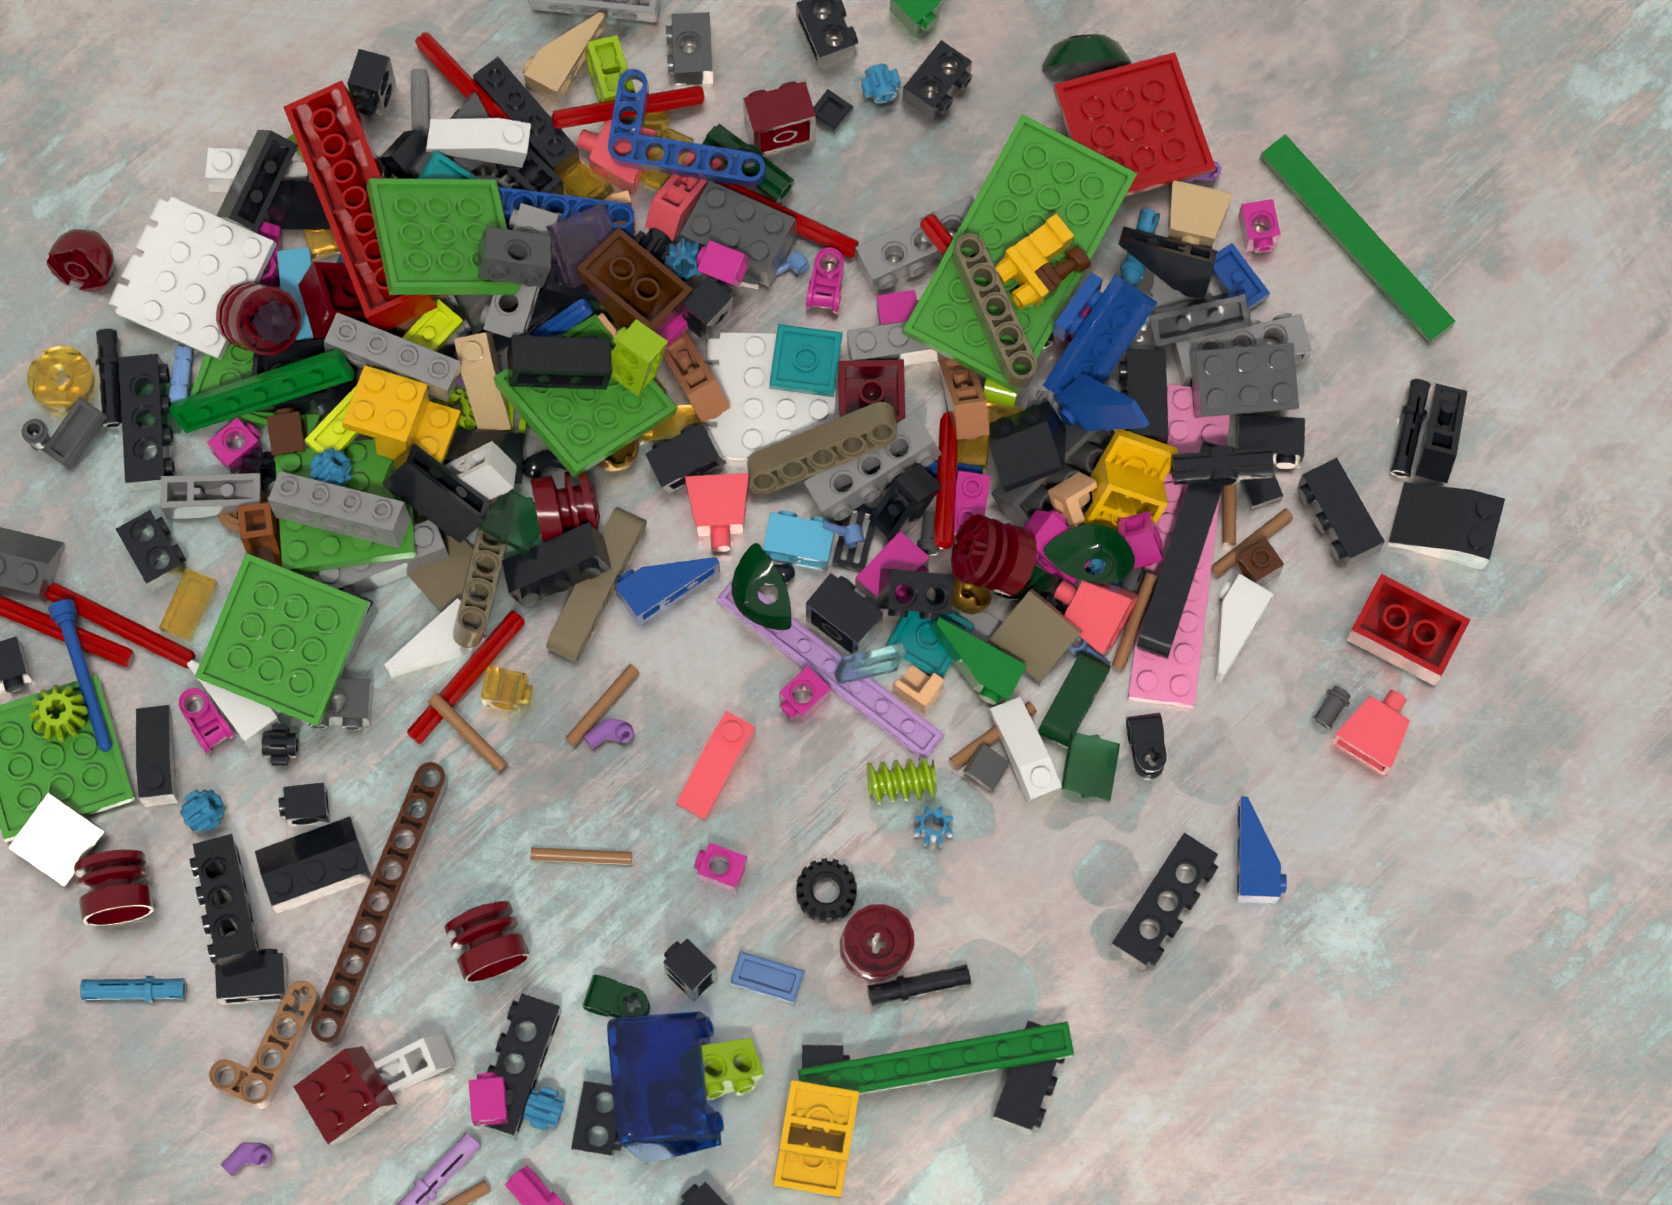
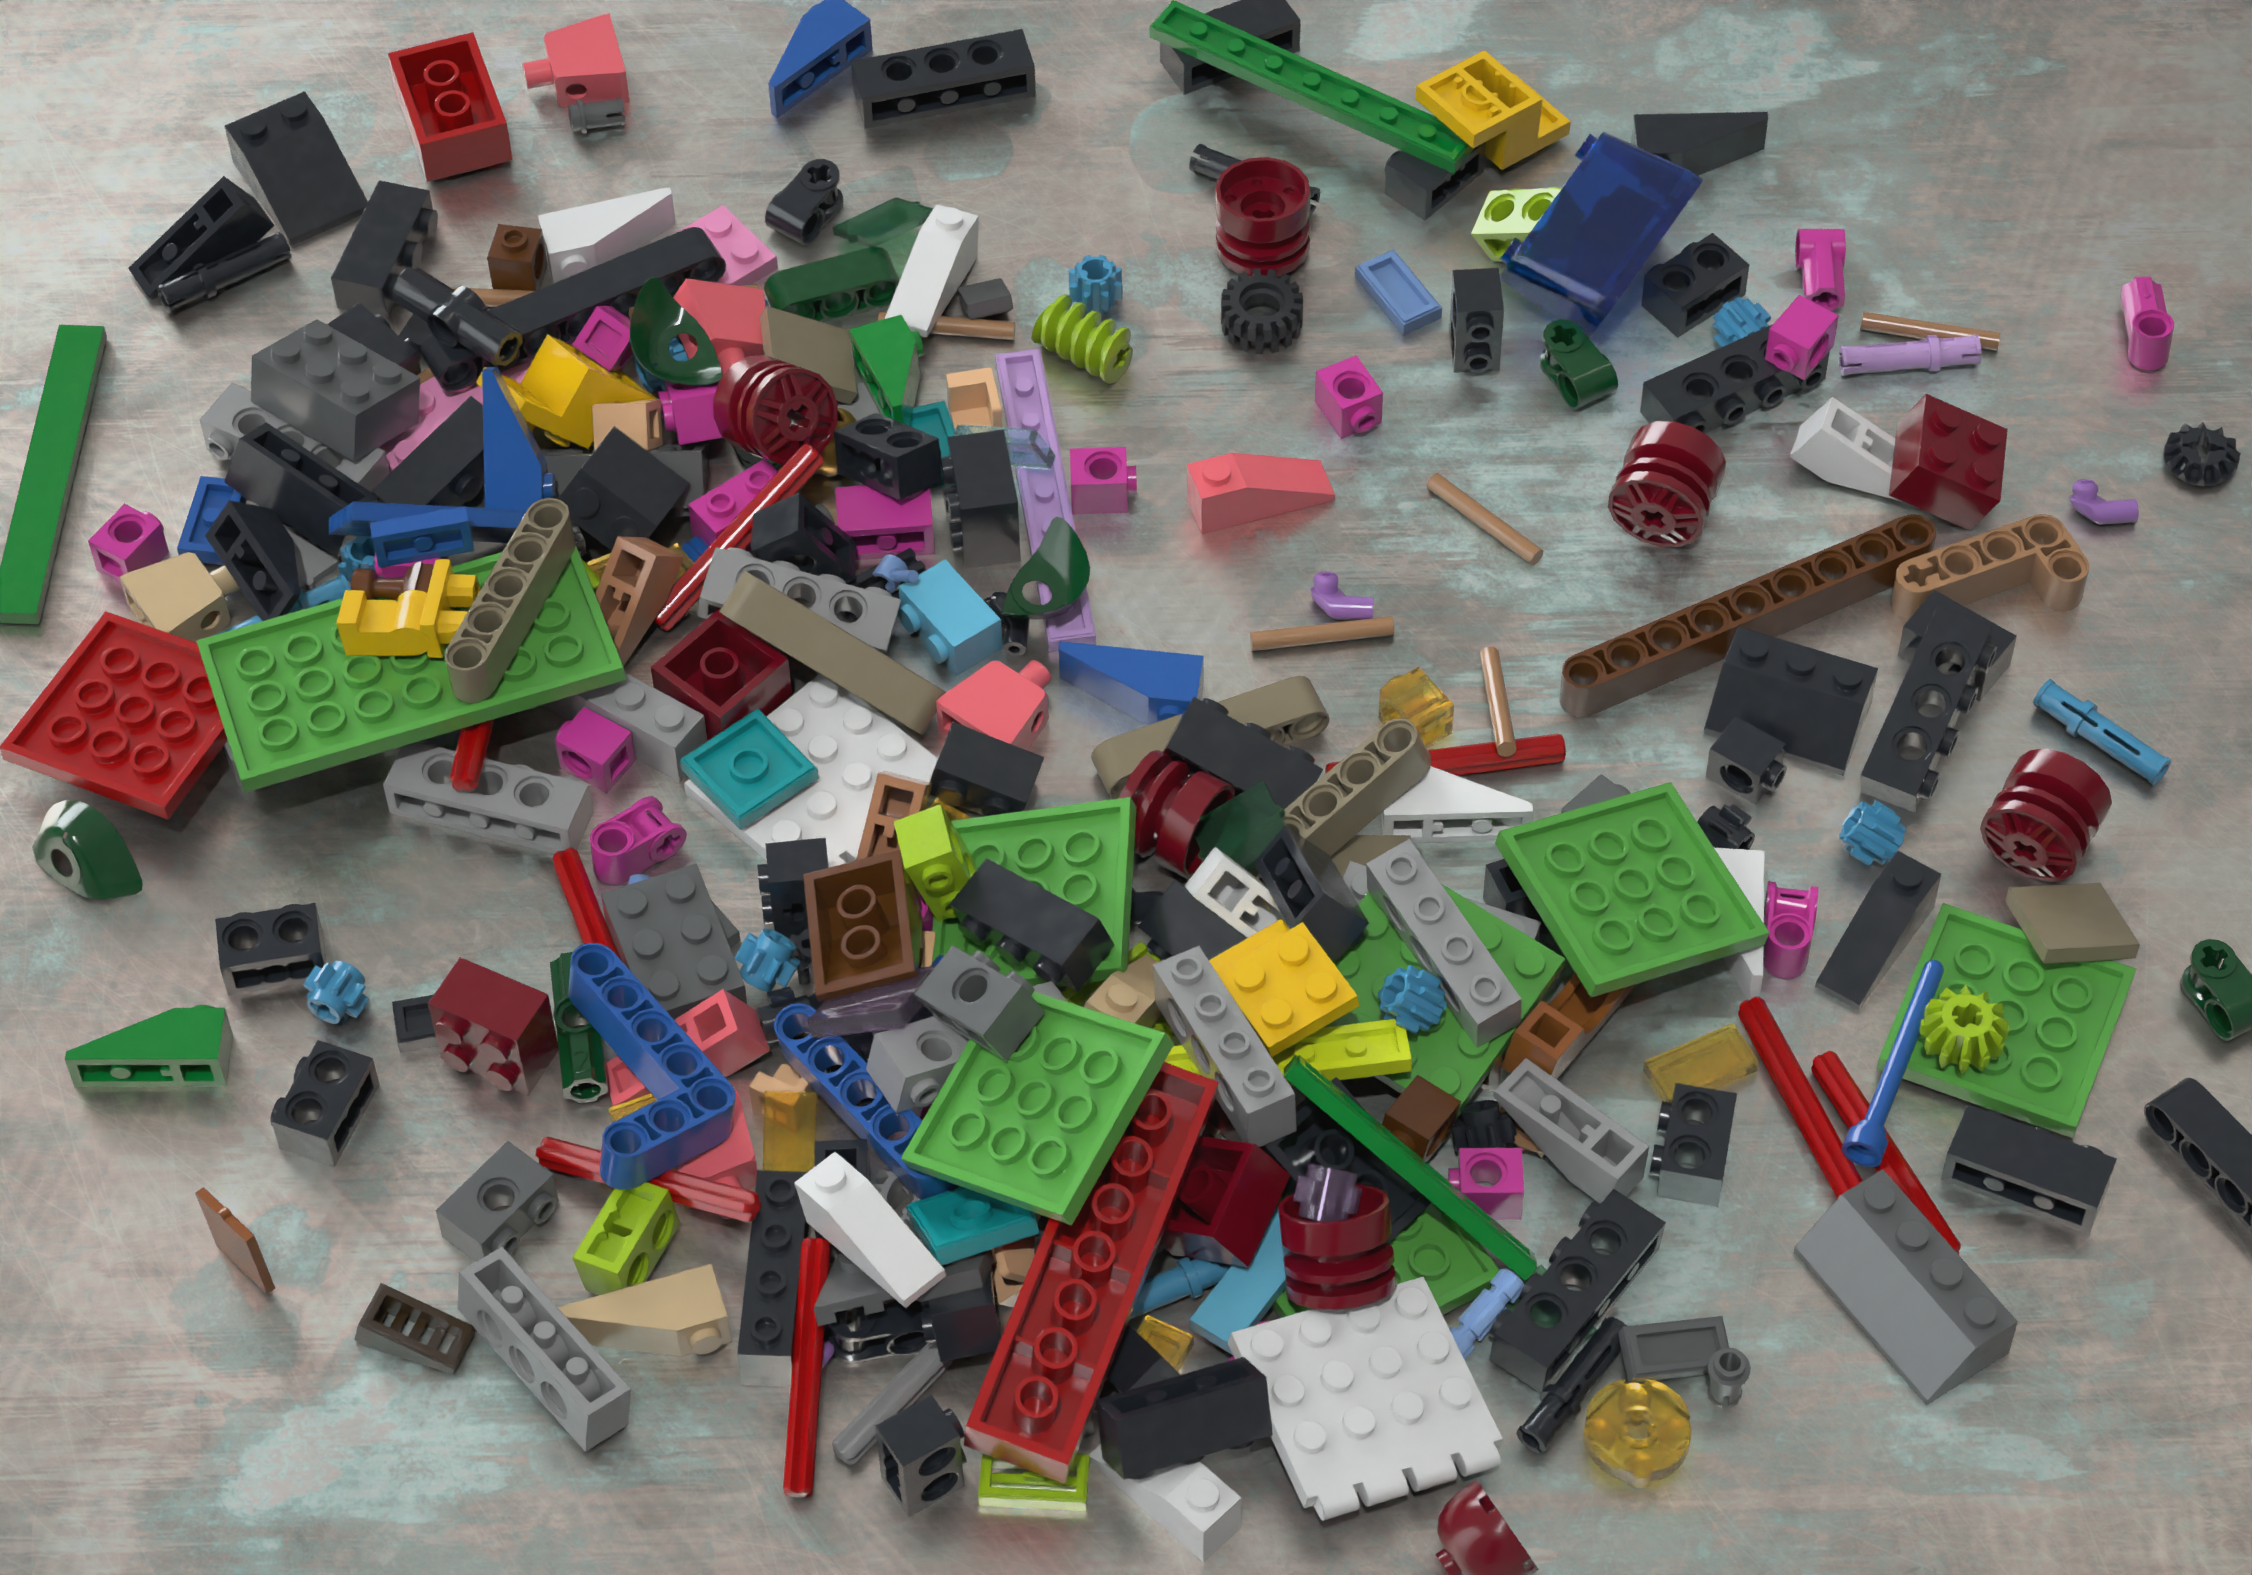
camera: 135 degrees left, 20 degrees down
dark pink brick [696,240,751,289] -> none

